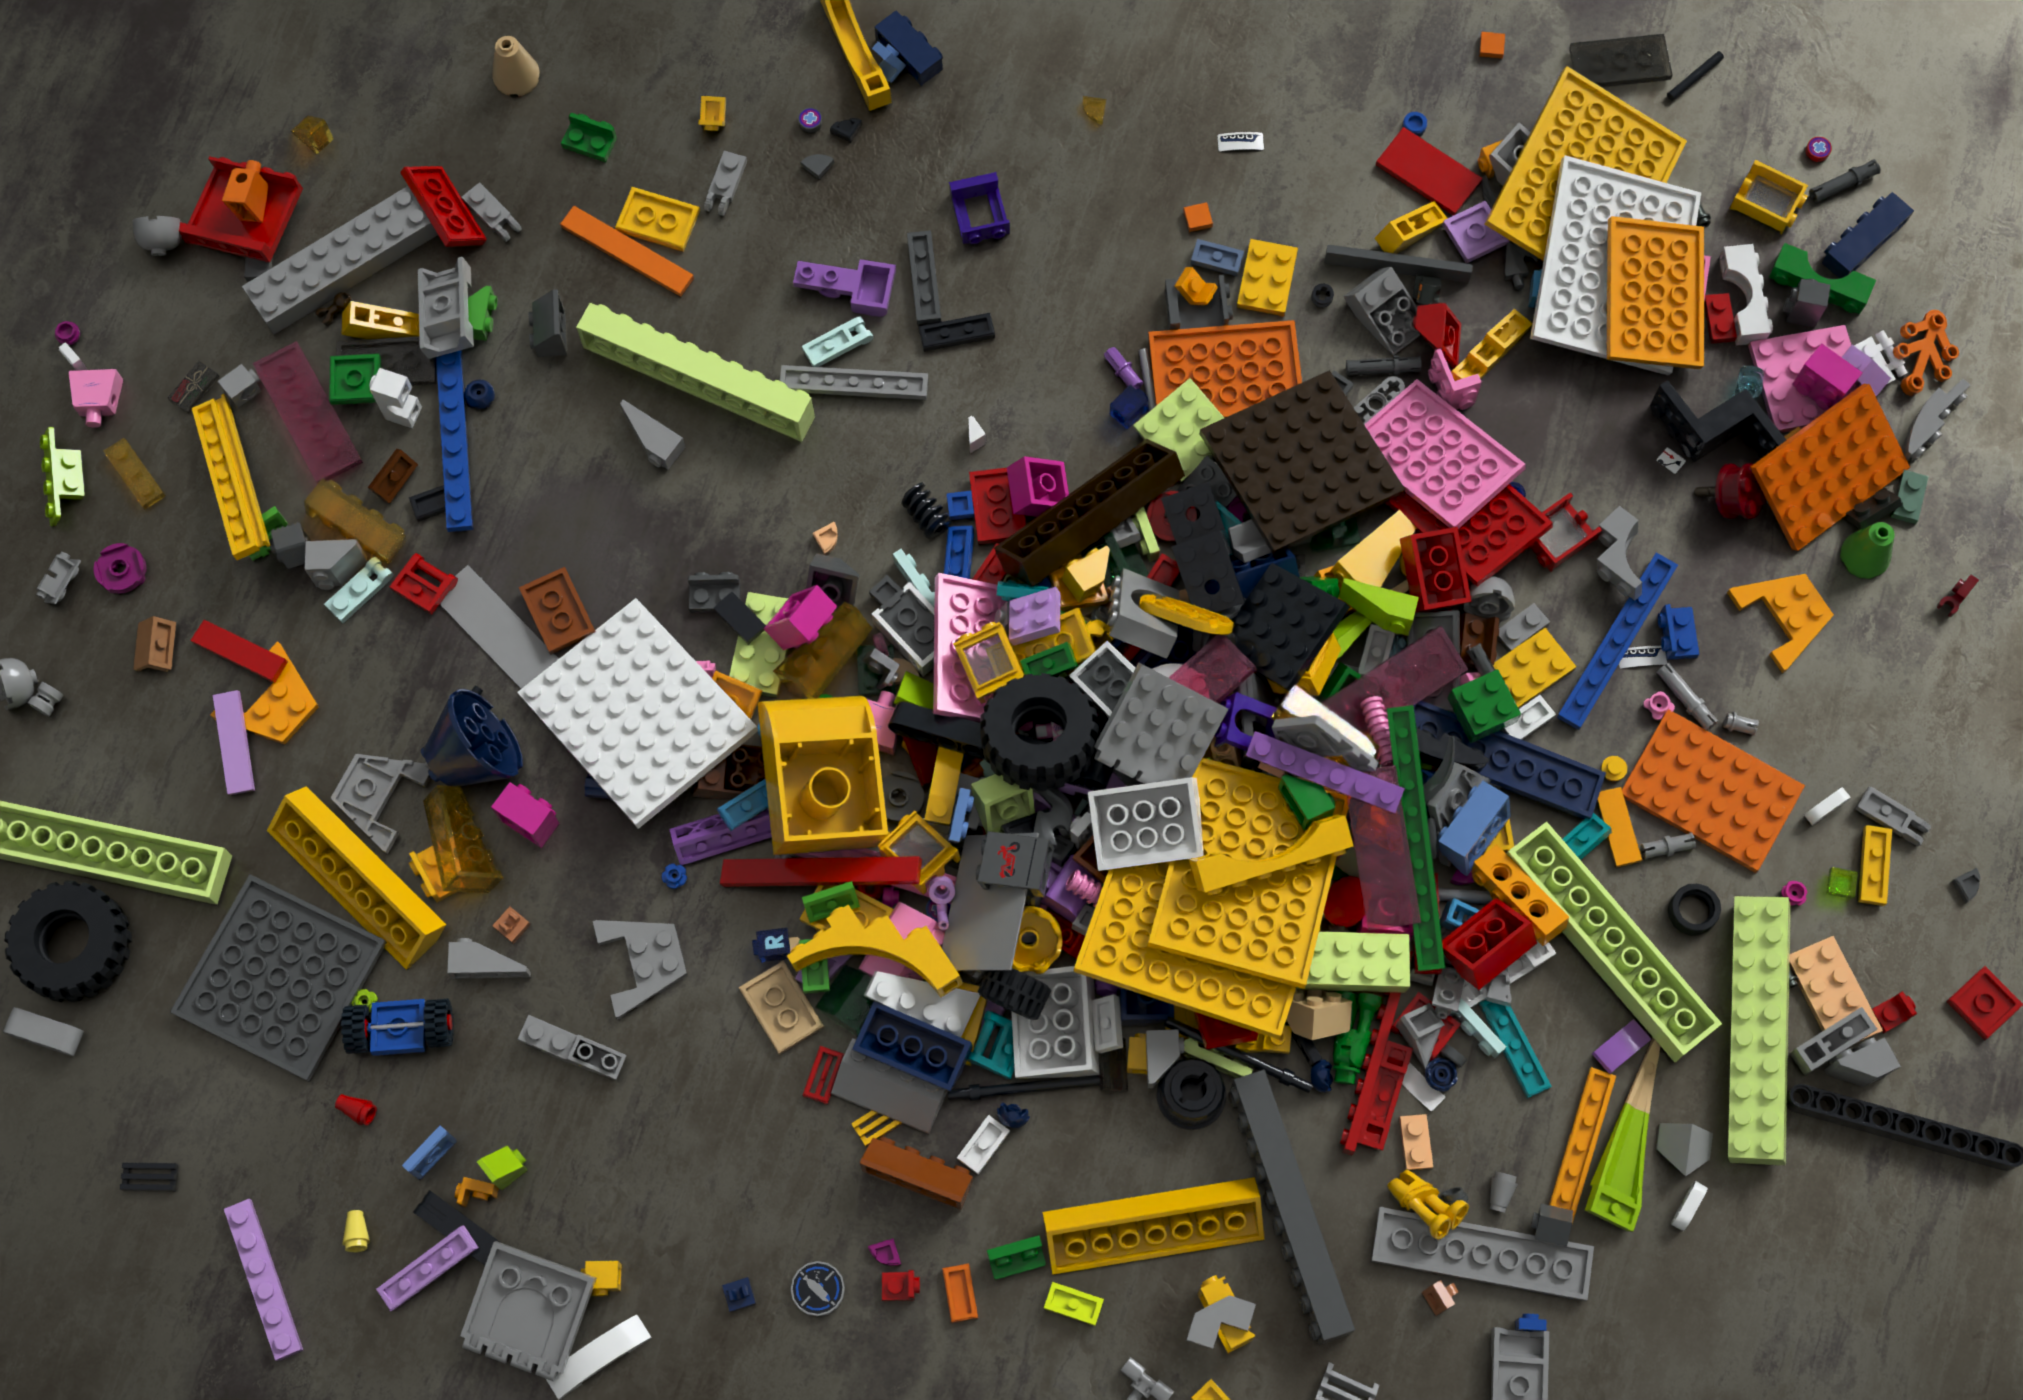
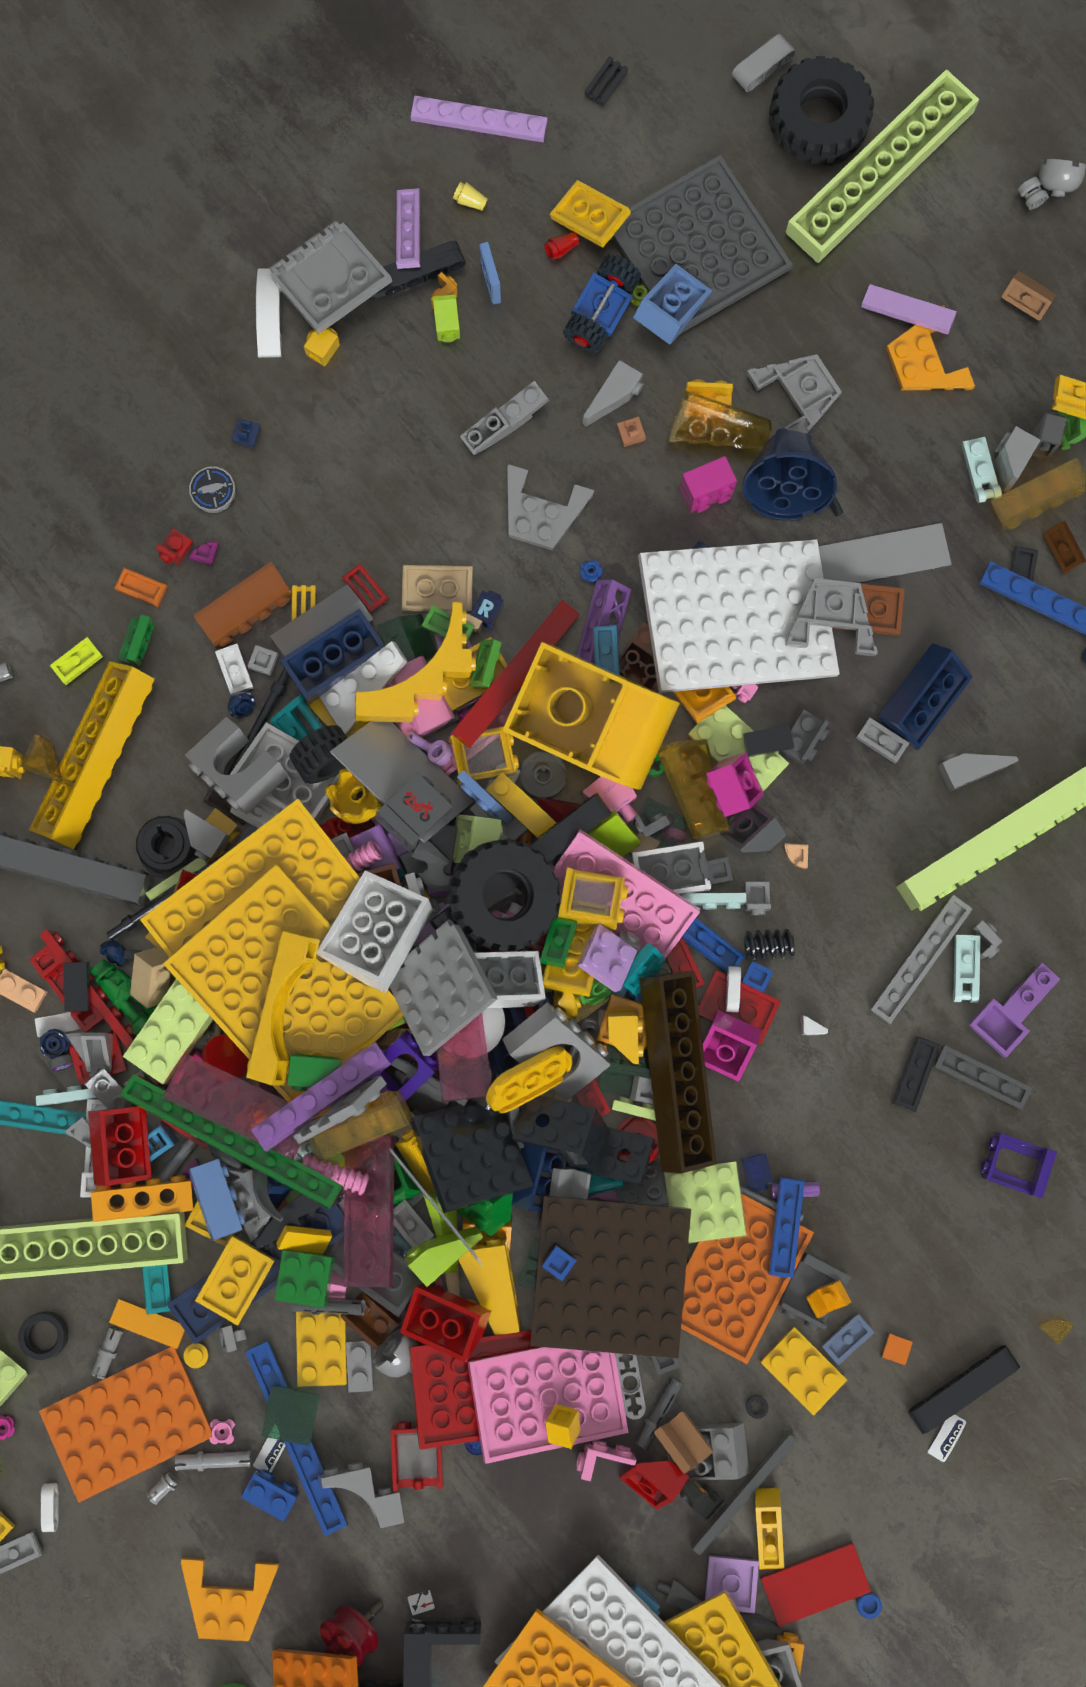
camera: 120 degrees right, 10 degrees up
red tile [190,620,288,683] -> none
yellow slope [267,786,446,970] -> none
red plate [389,553,458,615] -> none
yellow slope [1451,309,1533,381] -> none
white plate [1501,695,1556,740] -> none
none -> clear yellow slope [20,734,63,782]
none -> black tile [63,962,91,1011]
none -> light grey arch [185,717,289,815]
none -> yellow plate [195,1235,276,1326]
none -> light grey tile [218,1325,246,1353]
none -> light grey plate [247,645,279,676]
none -> clear green tile [261,1385,321,1446]
none -> yellow tile [276,1225,332,1254]
none -> light grey window [389,1149,483,1266]
none -> blue plate [541,1245,577,1281]
none -> yellow panel [546,1404,581,1449]
none -> yellow plate [550,180,631,248]
none -> medium blue slope [633,264,713,345]
none -> medium nougat panel [654,1411,713,1474]
none -> white beam [725,966,741,1012]
none -> light grey bracket [745,882,771,915]
none -> blue tile [768,1177,805,1279]
none -> light grey wing [785,578,878,657]
none -> light grey plate [856,718,909,764]
none -> dark blue slope [878,643,972,750]
none -> black beam [908,1345,1020,1434]
none -> light grey bracket [971,920,1003,959]

